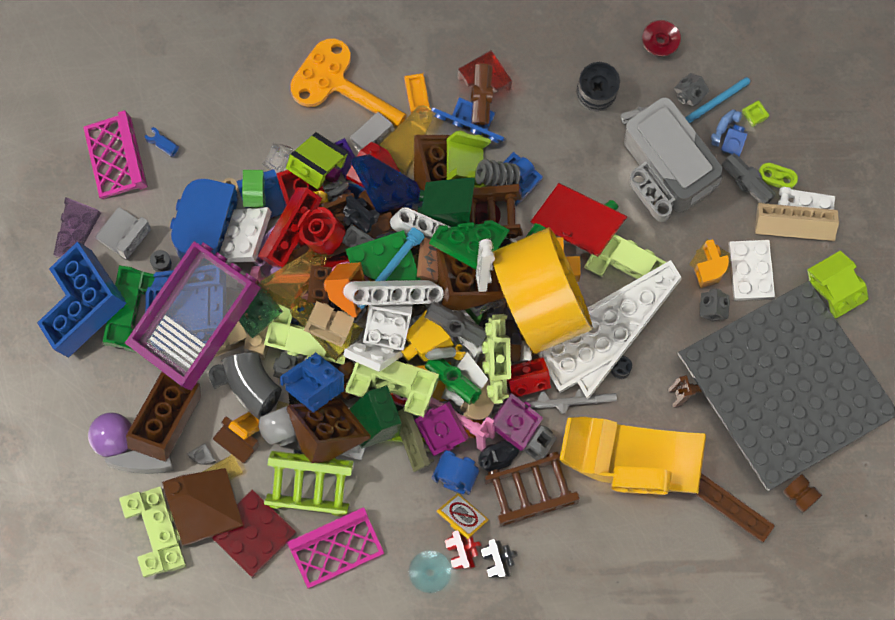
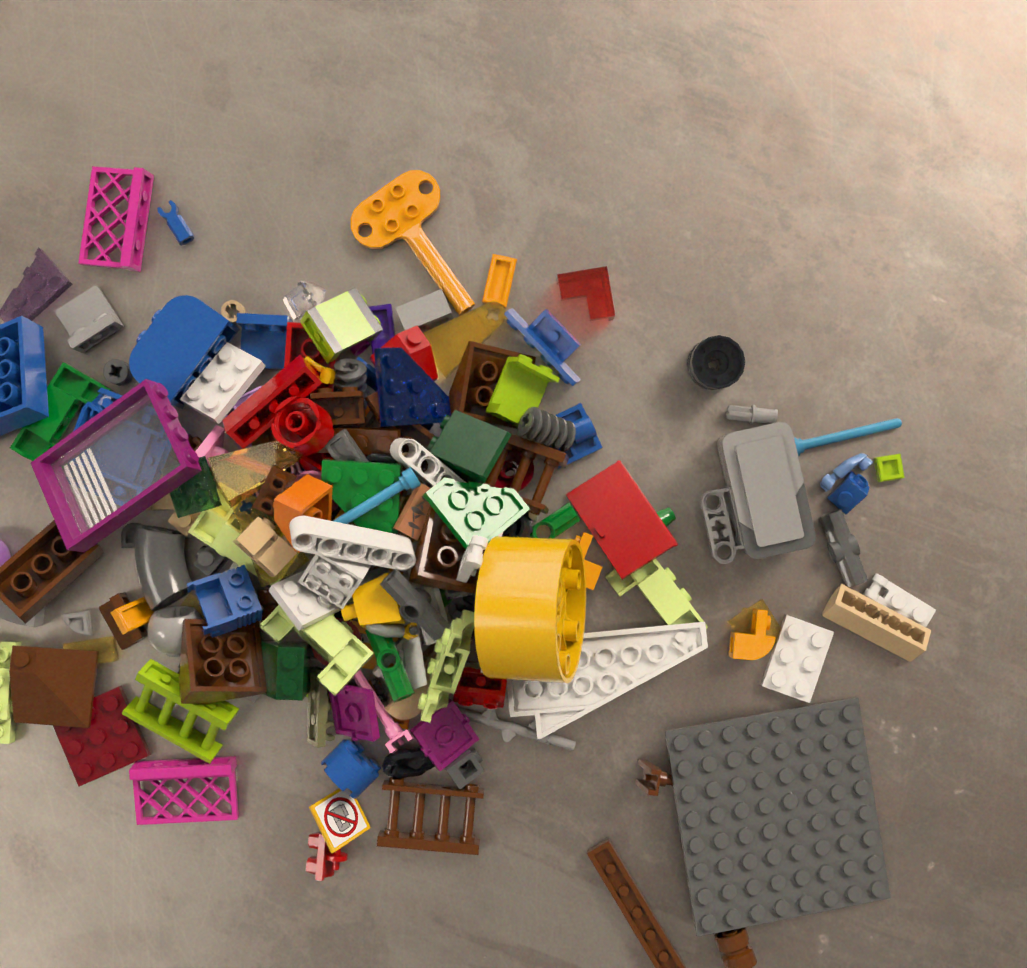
camera: 20 degrees right, 15 degrees up
bright green brick [242,170,266,208] -> none
black hips [343,195,379,233] -> none
clear light blue dish [409,551,451,593] -> none
reddish brown piece [471,63,493,125] -> none
hips [481,539,518,579] -> none
yellow beam [560,417,706,495] -> none
black wheel [611,356,632,379] -> none
dark red dish [642,20,681,56] -> none
dark grey brick [674,73,710,106] -> none
dark grey brick [700,289,730,322] -> none
lime plate [758,163,798,189] -> none
lime piece [807,250,869,319] -> none

